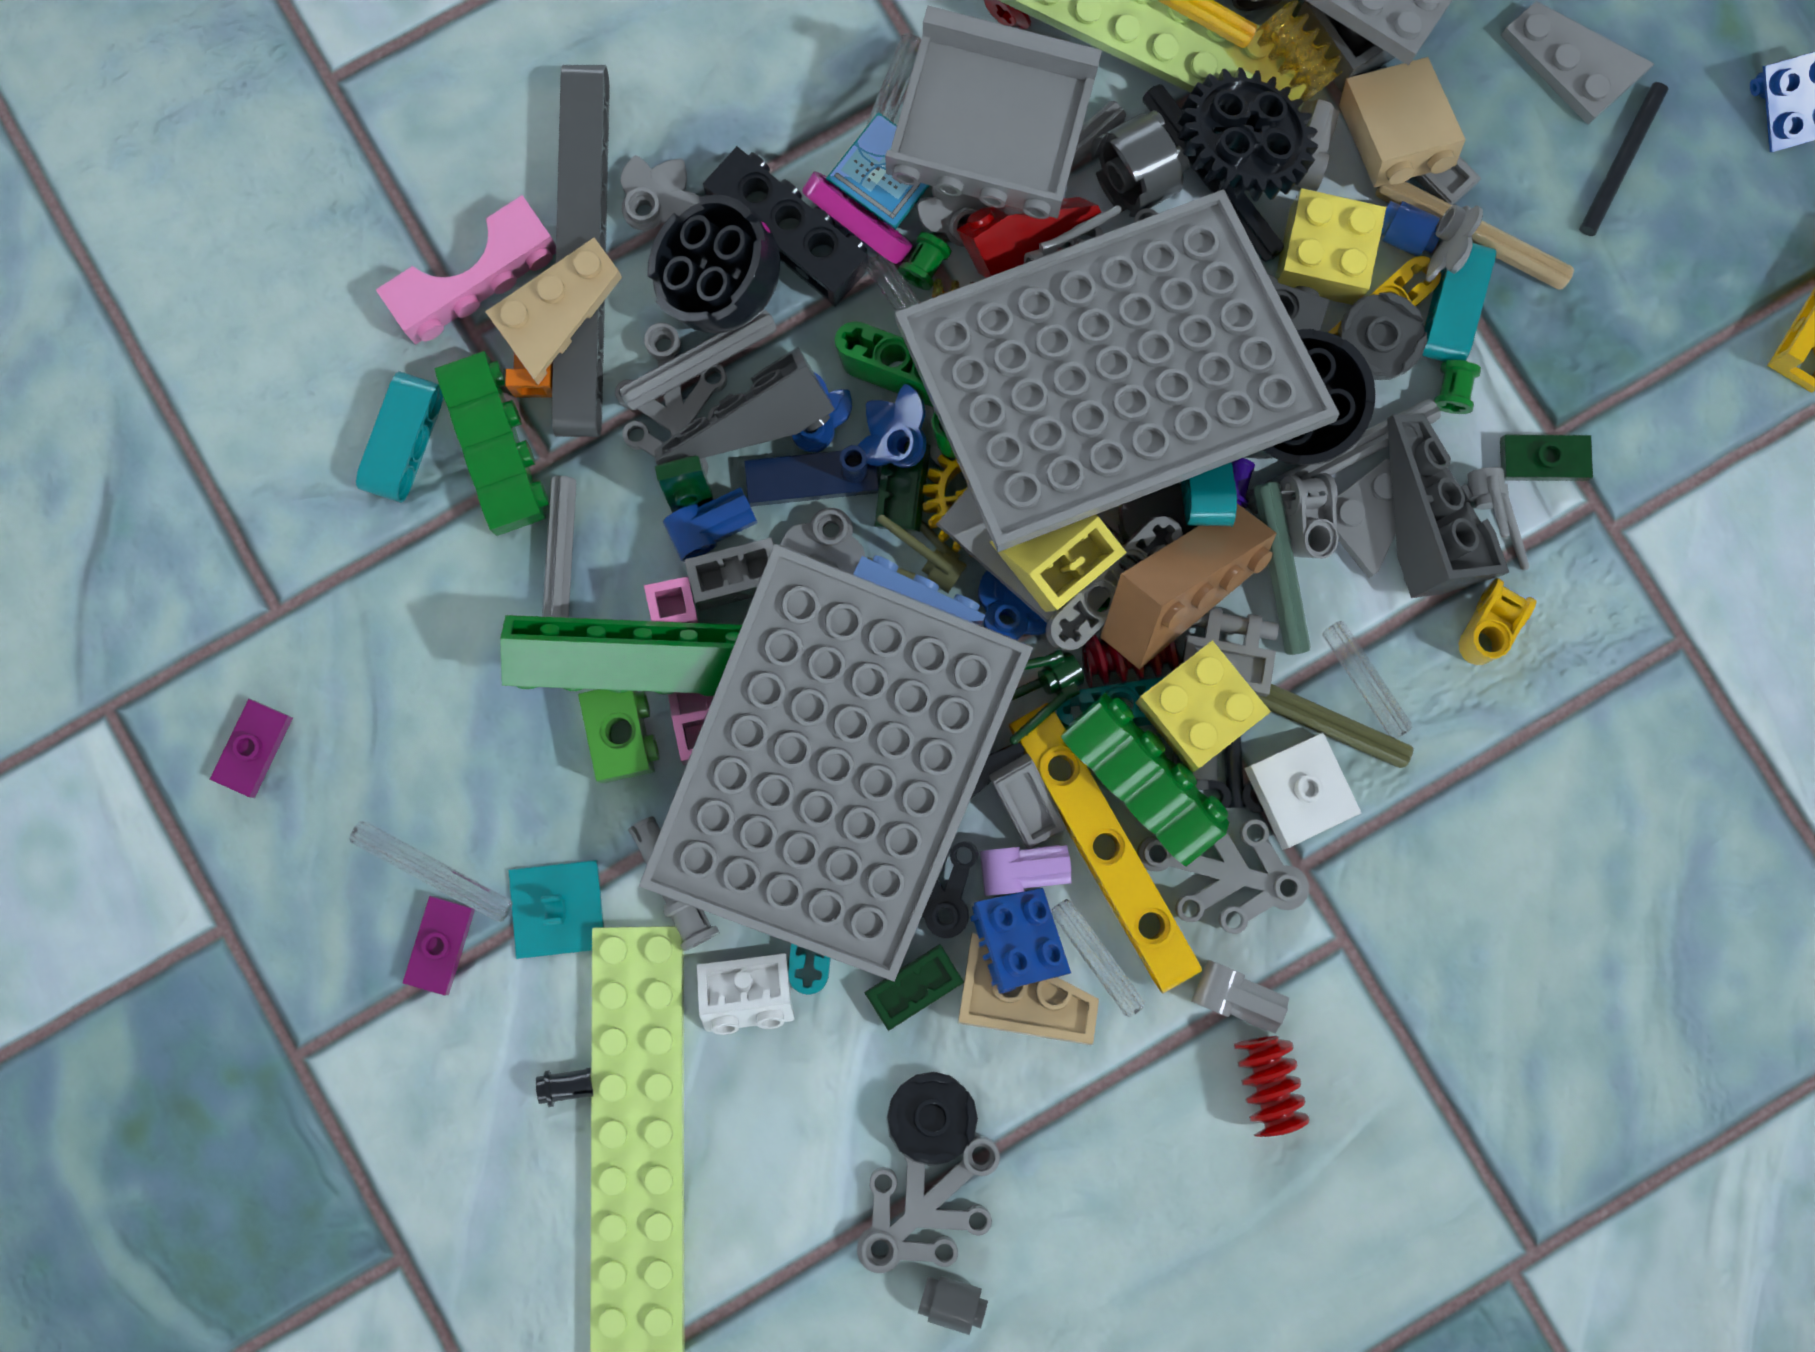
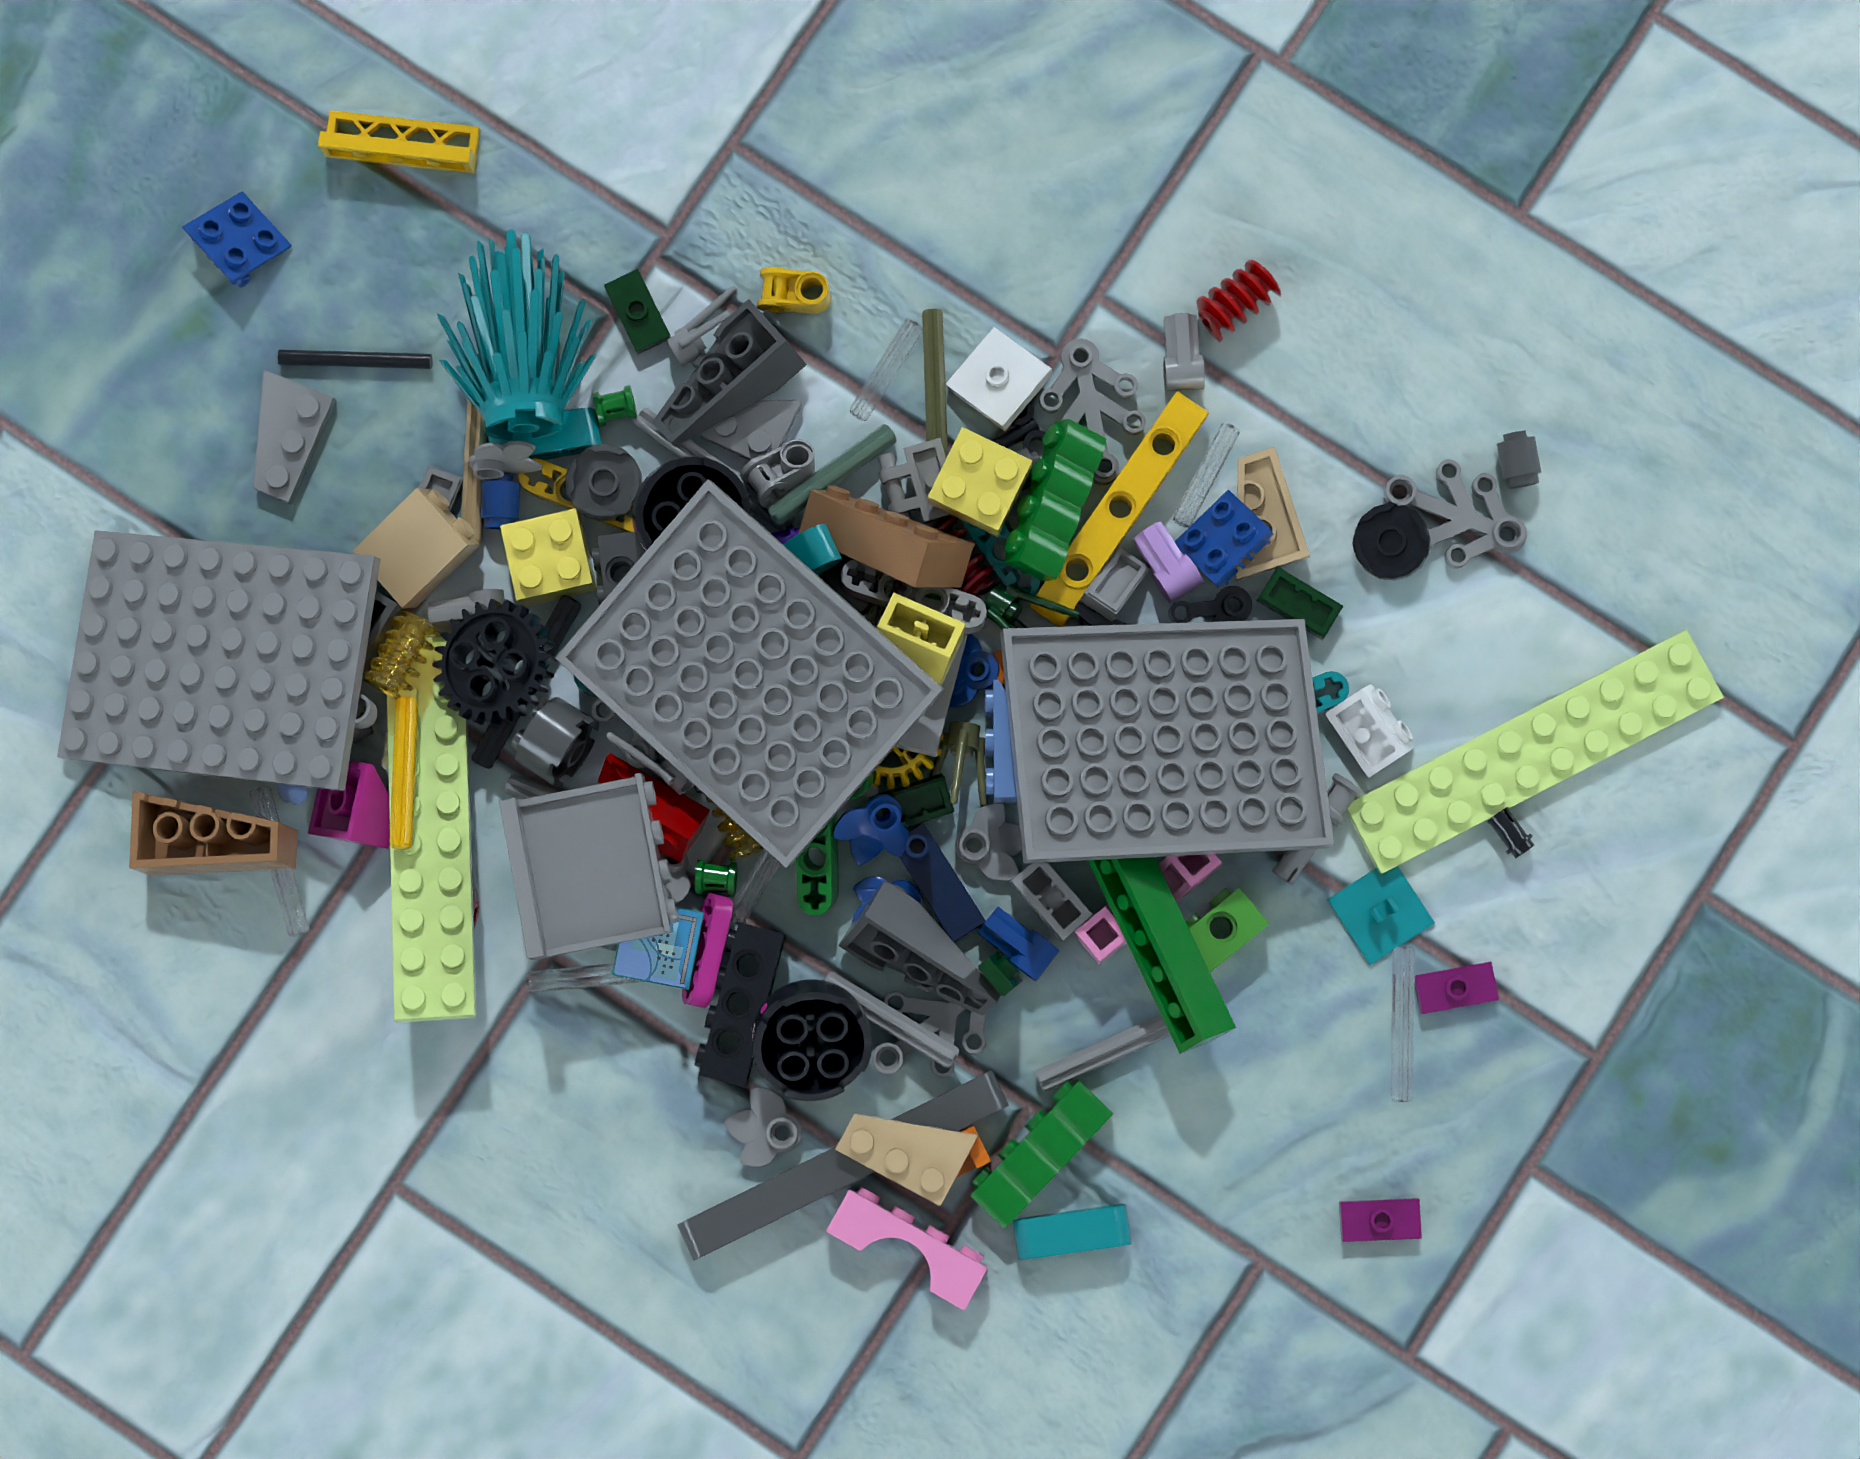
camera: 110 degrees left, 0 degrees up
none -> teal plant [437,229,597,441]

